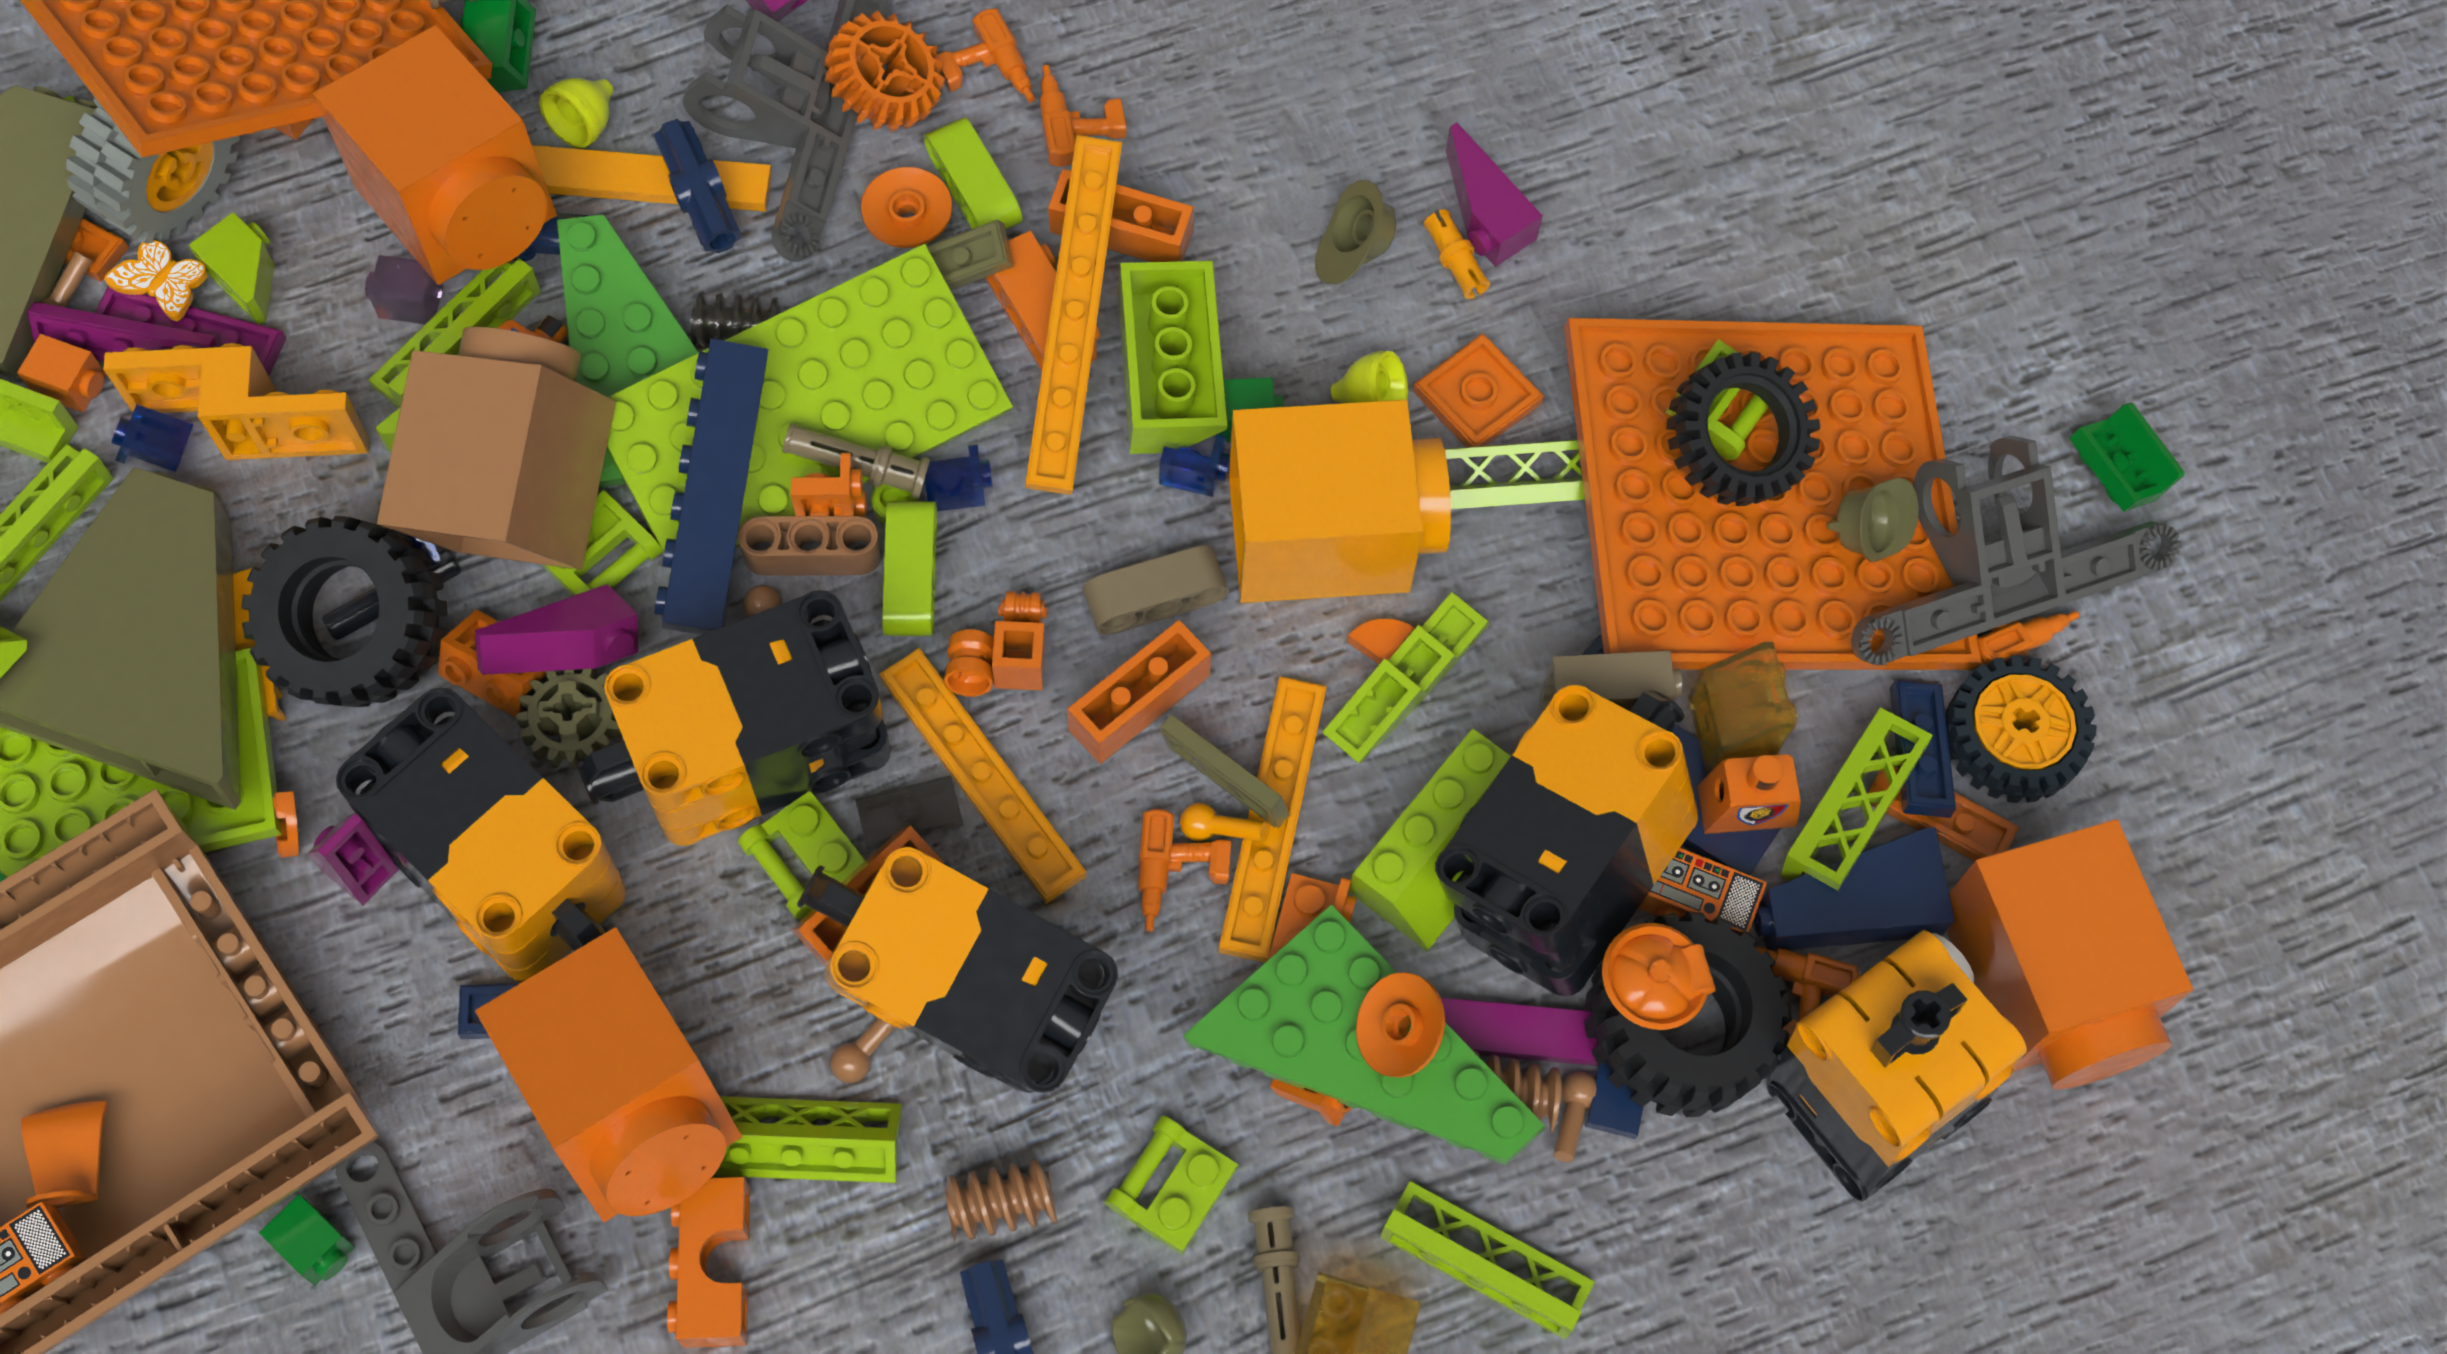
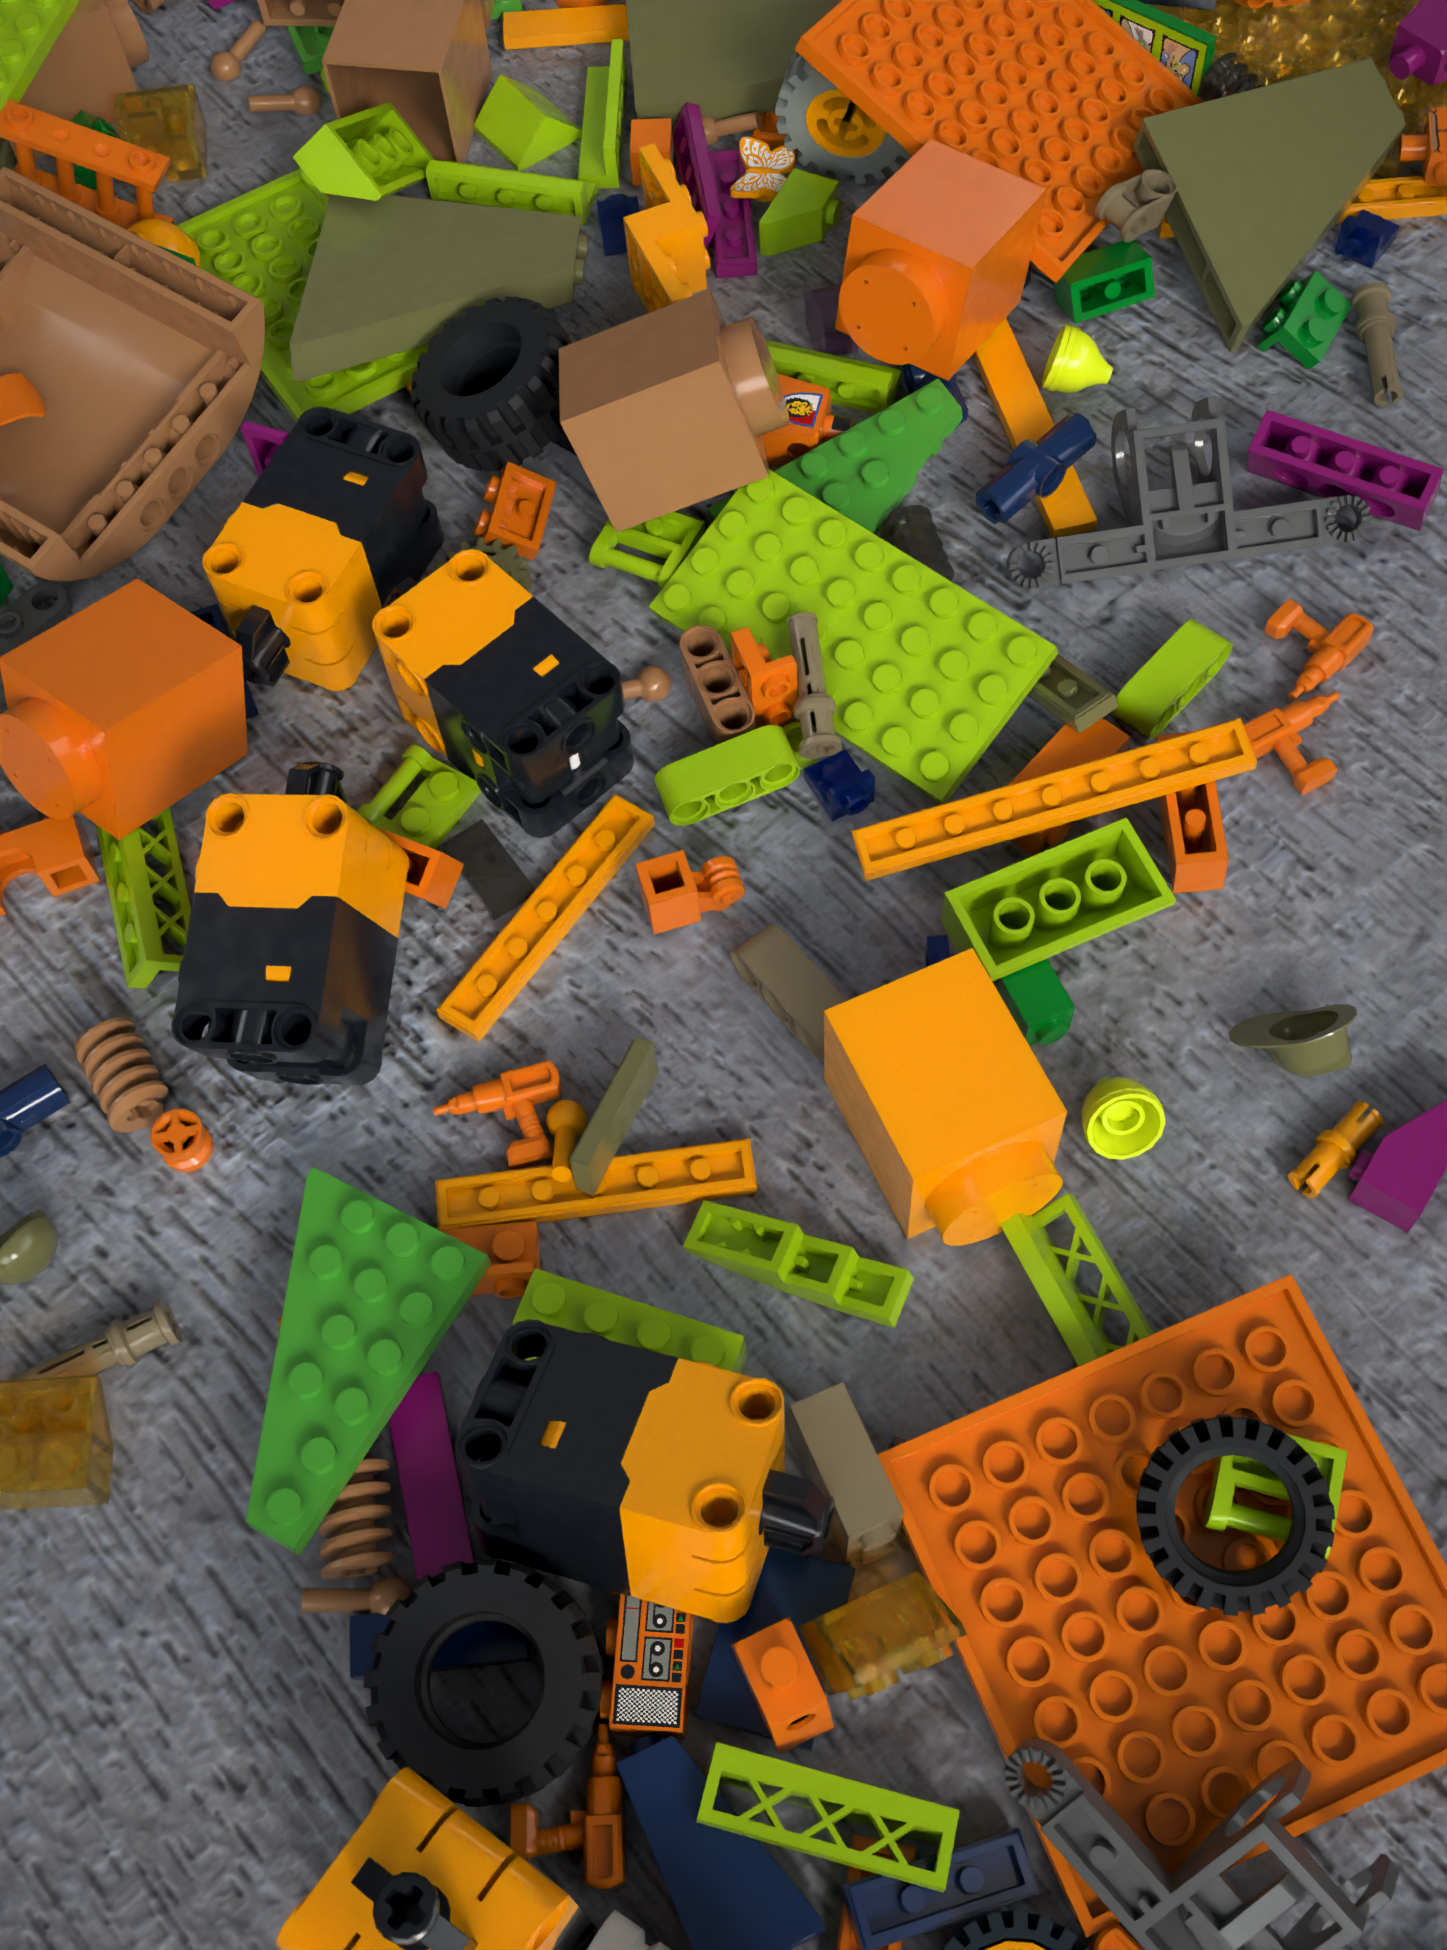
camera: 80 degrees right, 5 degrees down
magenta slope [475,584,639,675] -> none
dark blue brick [654,339,769,635] -> none
orange gear [823,11,945,133] -> none
orange dish [861,167,952,248] -> none
orange wheel [944,629,994,697] -> none
orange brick [1067,620,1211,764] -> none
lime plate [1104,1115,1239,1255] -> none
orange tile [1347,618,1415,664] -> none
orange dish [1356,972,1445,1078] -> none
lime fence [1380,1181,1595,1339] -> none
orange tile [1413,333,1544,447] -> none
orange piece [1602,923,1716,1030] -> none
olive piece [1826,478,1919,562] -> none
none -> orange wheel [150,1109,214,1172]

